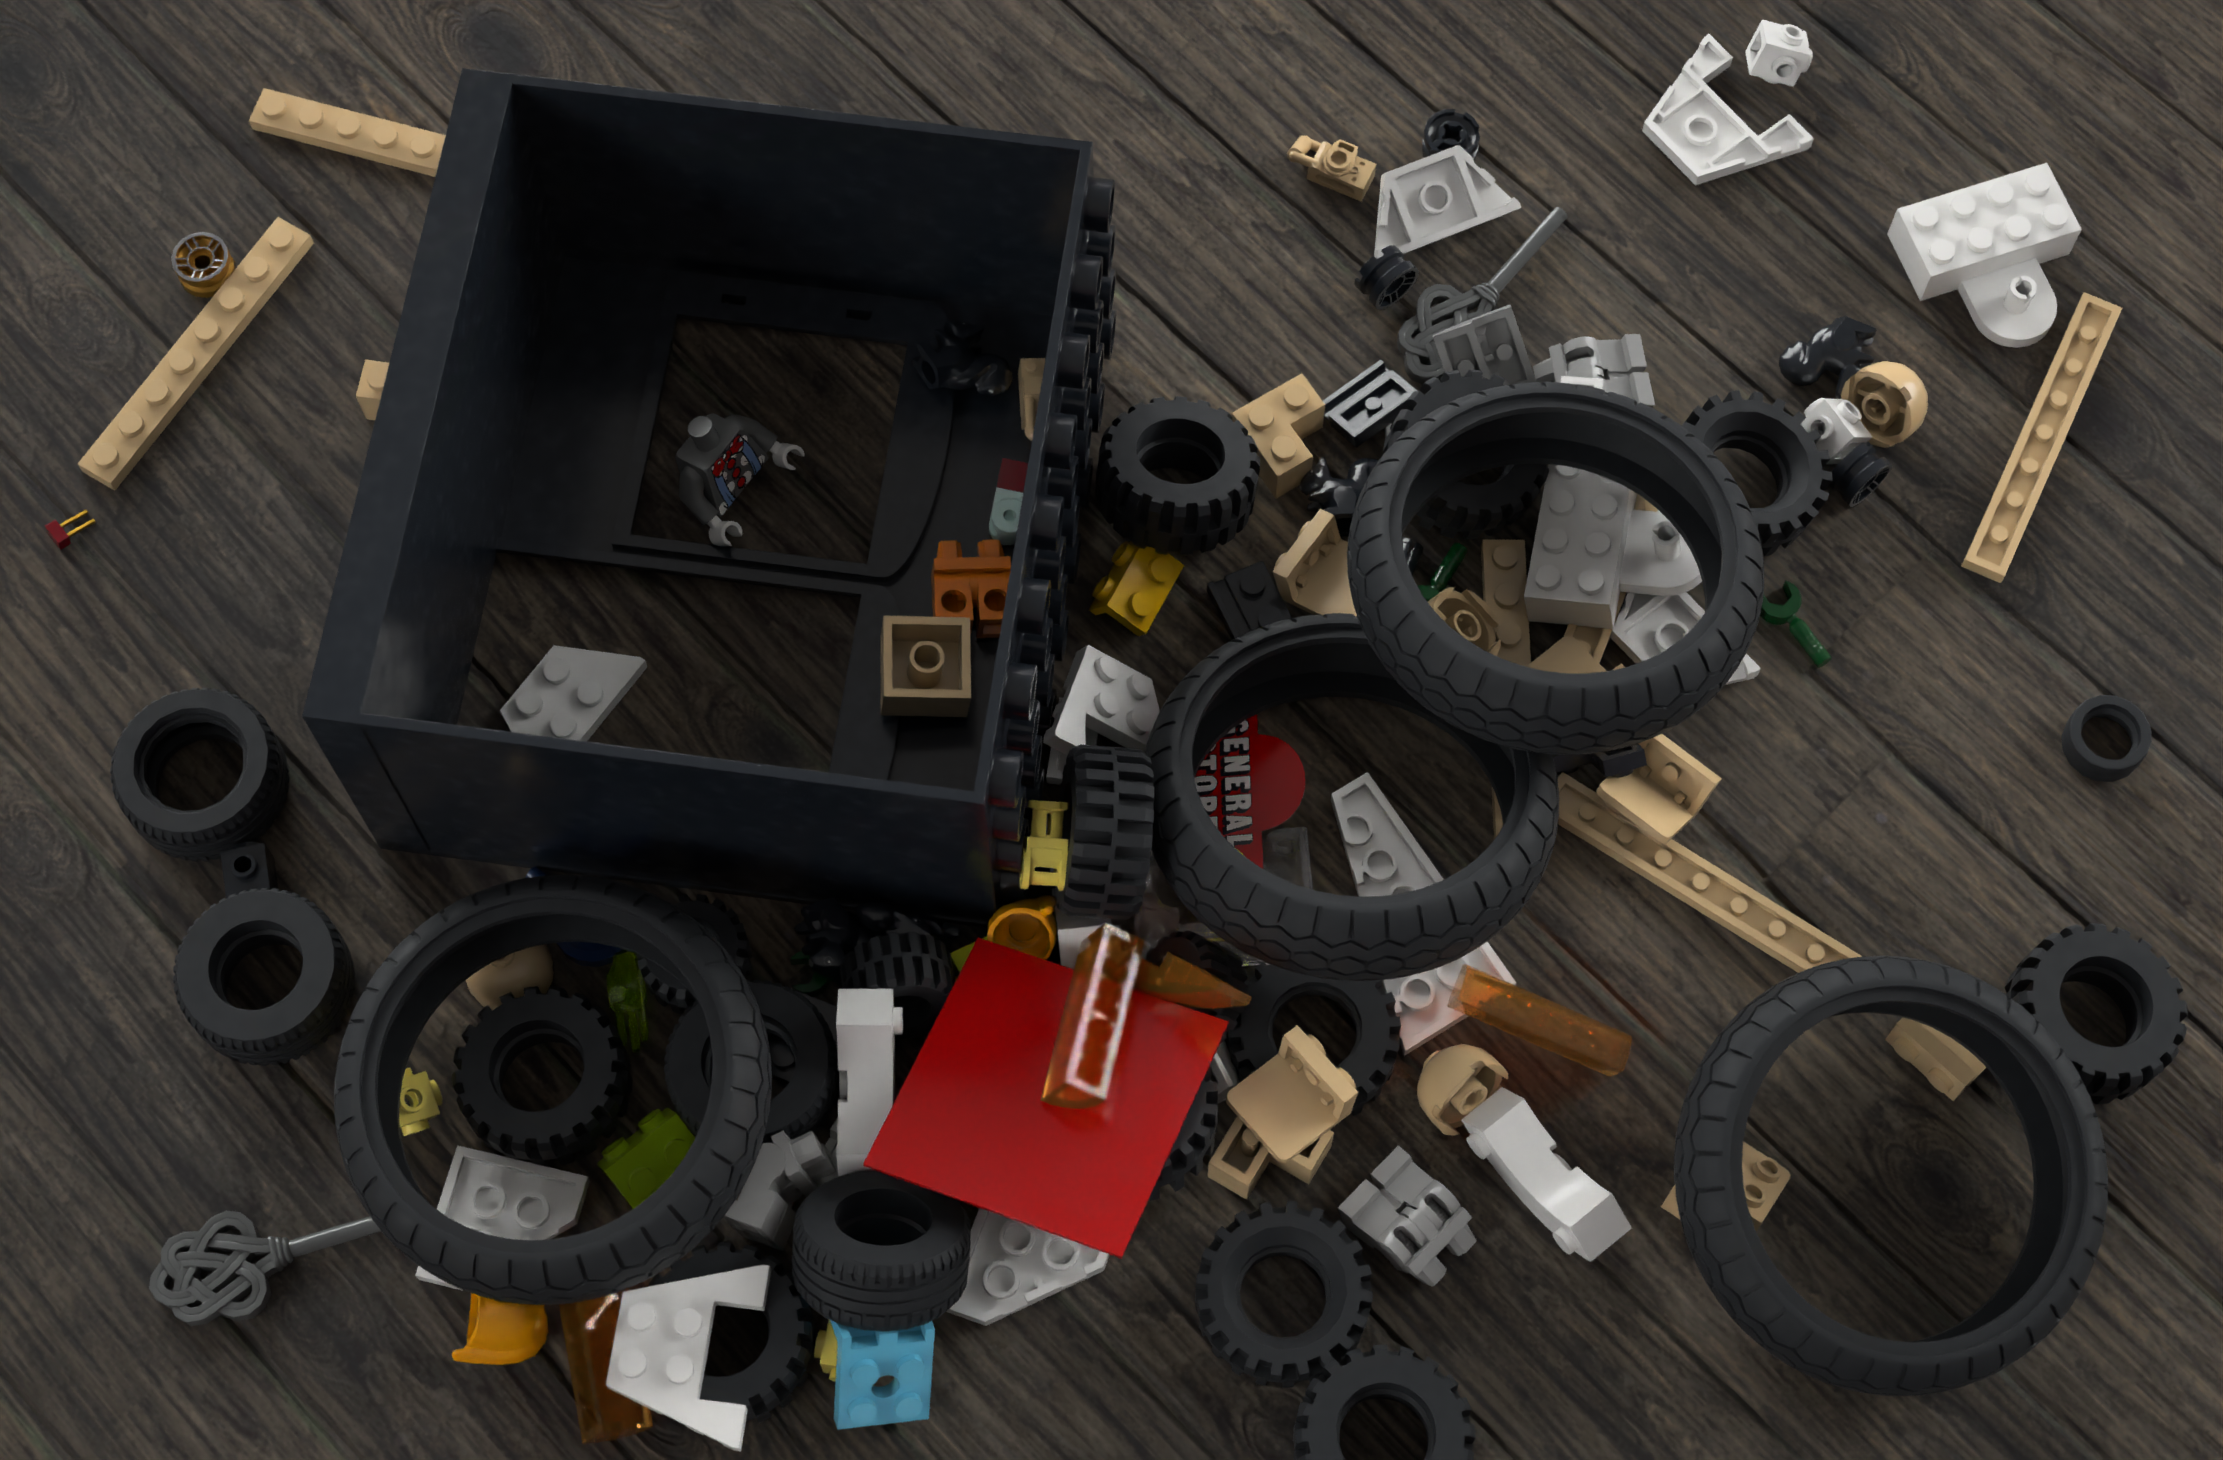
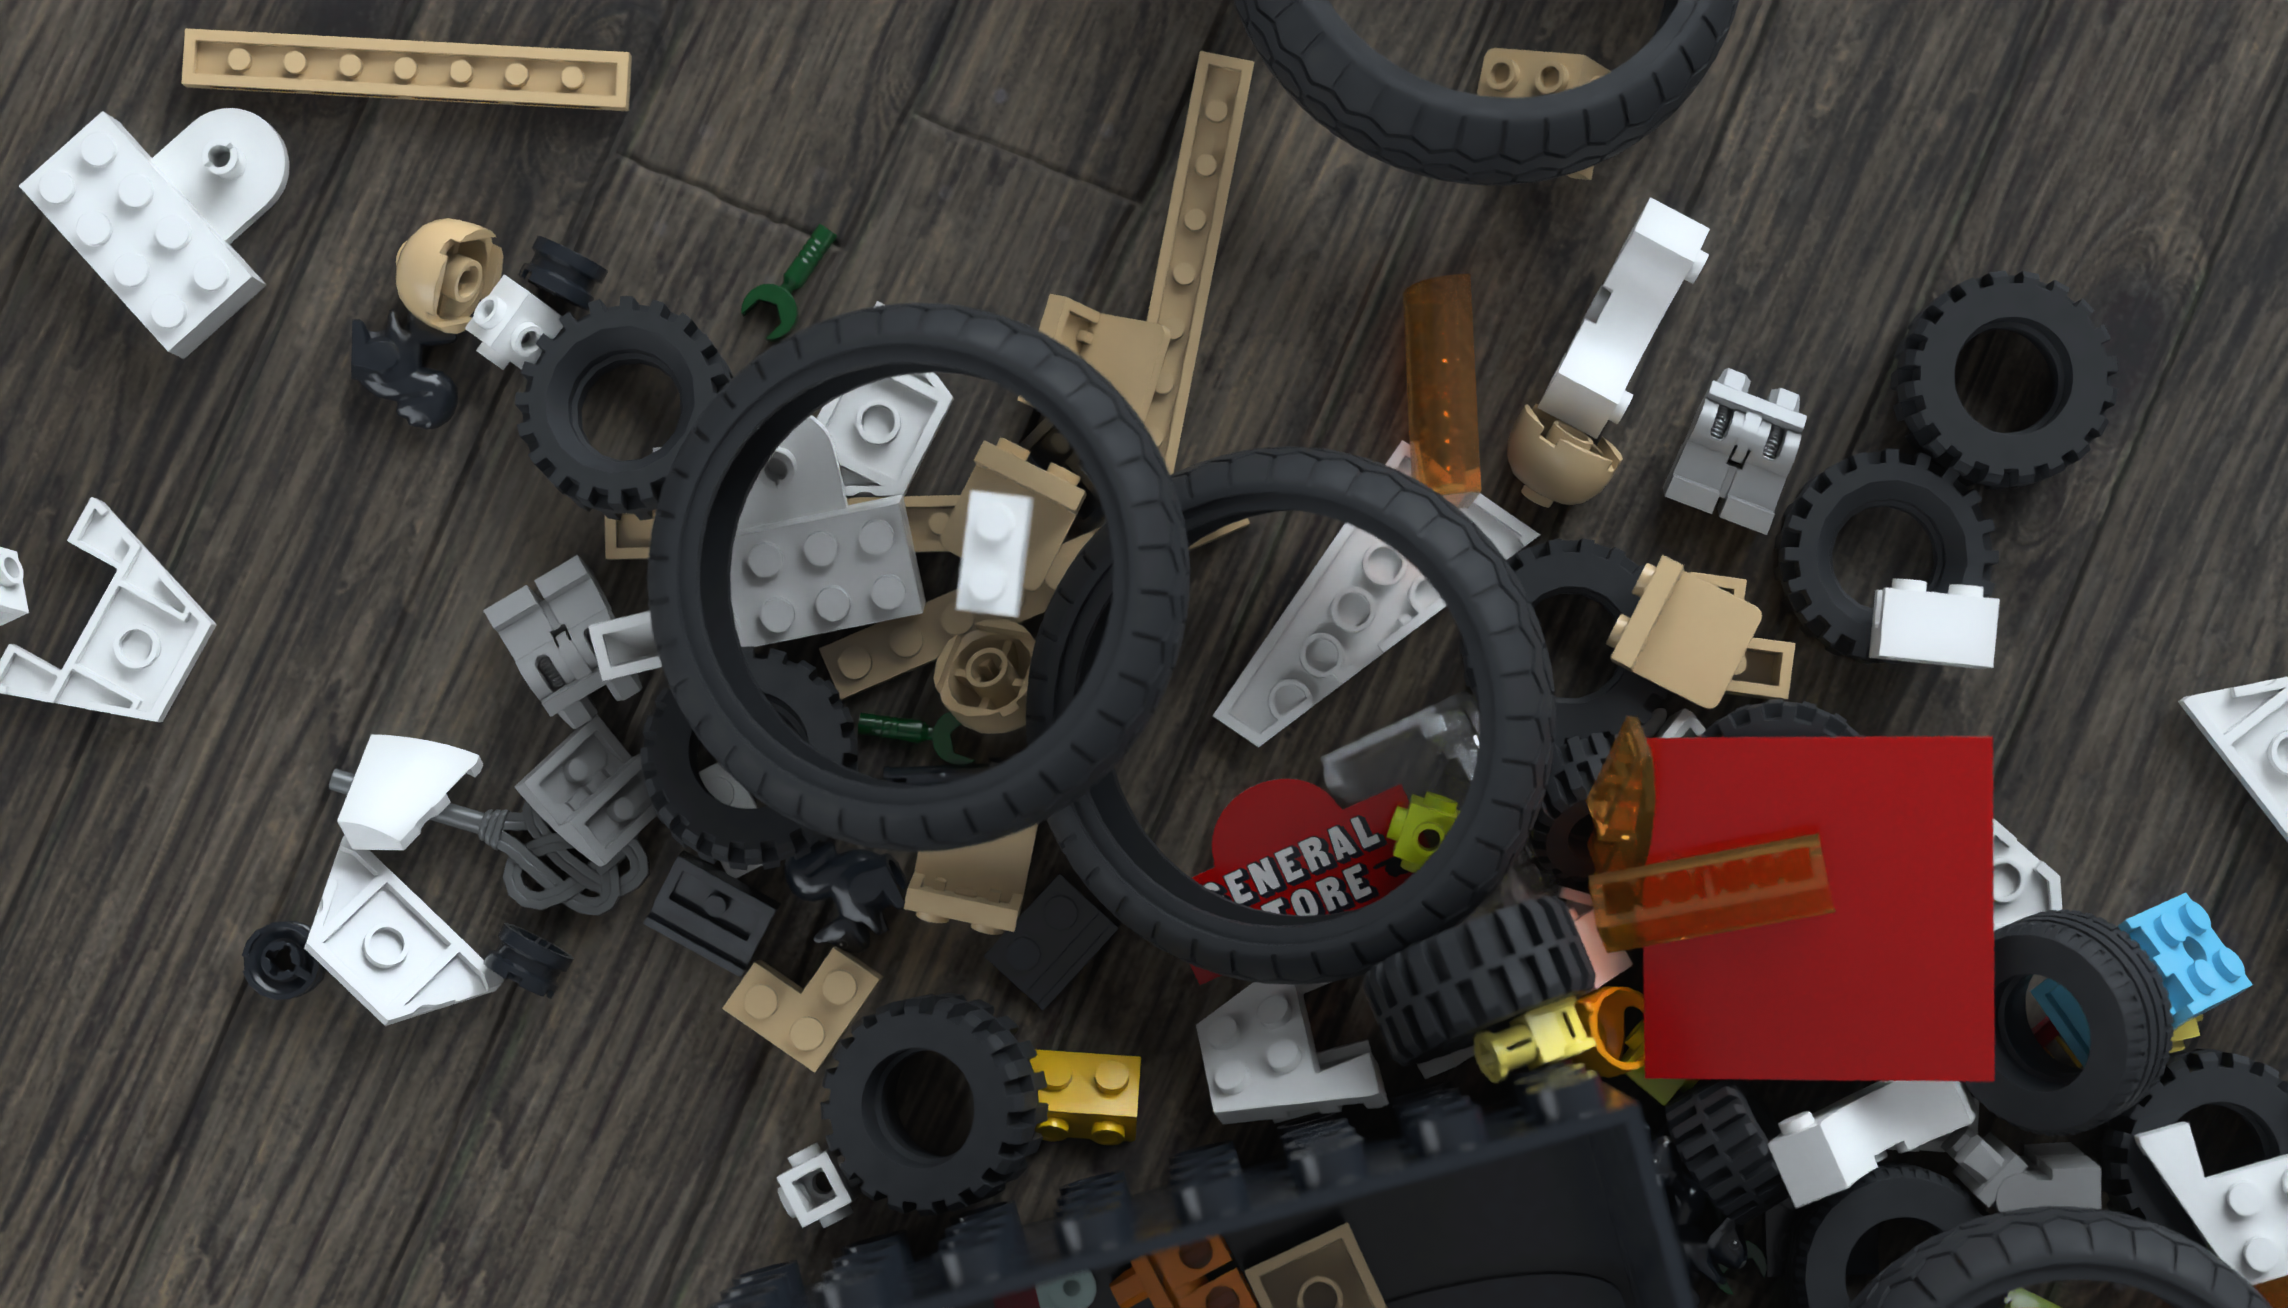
camera: 115 degrees left, 20 degrees up
tan piece [1287,135,1376,202] -> none
none -> white slope [337,735,483,850]
none -> white brick [776,1142,863,1228]
none -> white plate [956,490,1033,617]
none -> white brick [1869,579,2000,669]

